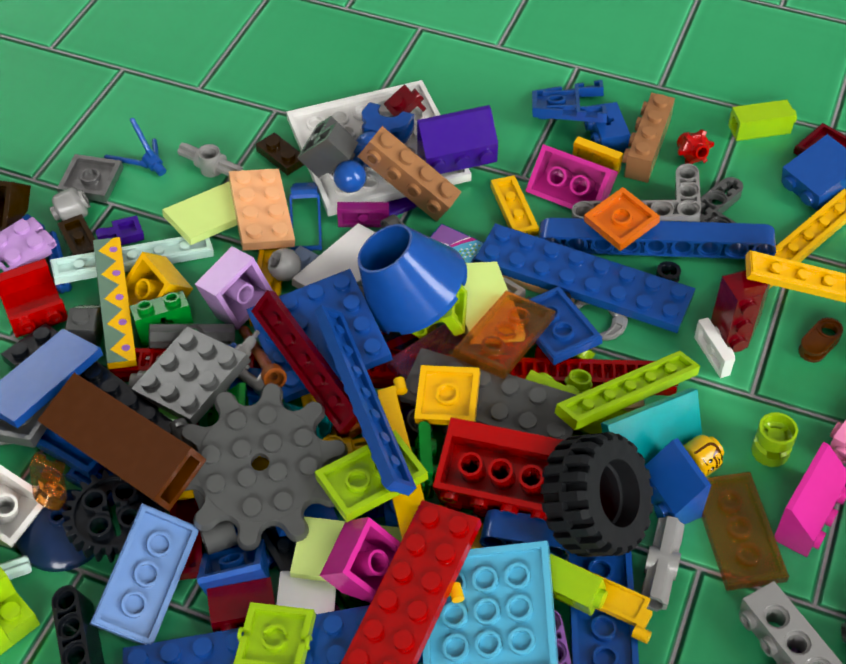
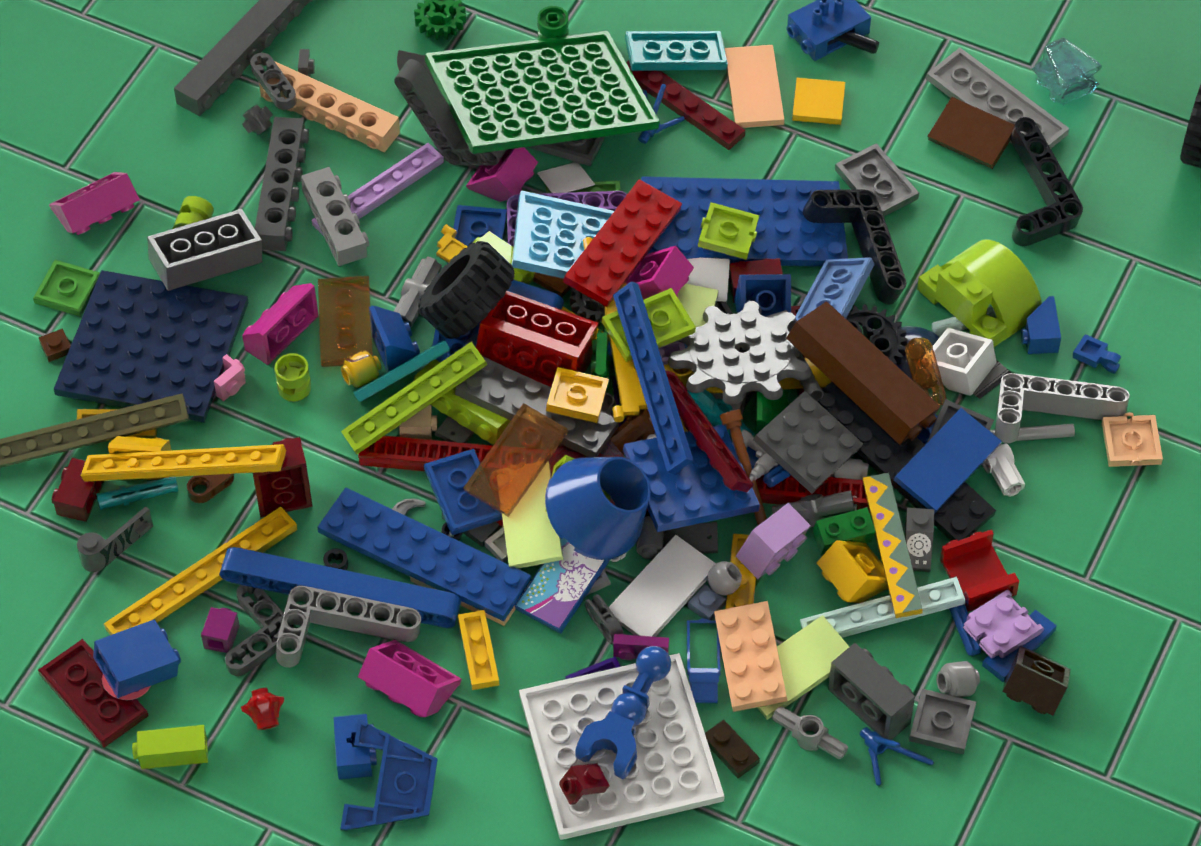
camera: 175 degrees left, 5 degrees up
dark brown plate [57,214,95,256] -> none
dark purple plate [95,215,144,245] -> none
dark grey brick [297,116,358,178] -> none
medium nougat brick [357,126,461,222] -> none
dark purple slope [417,105,498,174] -> none
lime plate [564,369,593,393] -> none
yellow plate [572,136,623,174] -> none
orange plate [584,187,660,251] -> none
medium nougat brick [622,93,675,183] -> none
white plate [694,317,735,378] -> none
none -> magenta brick [201,607,240,653]
none -> dark grey brick [828,643,915,740]

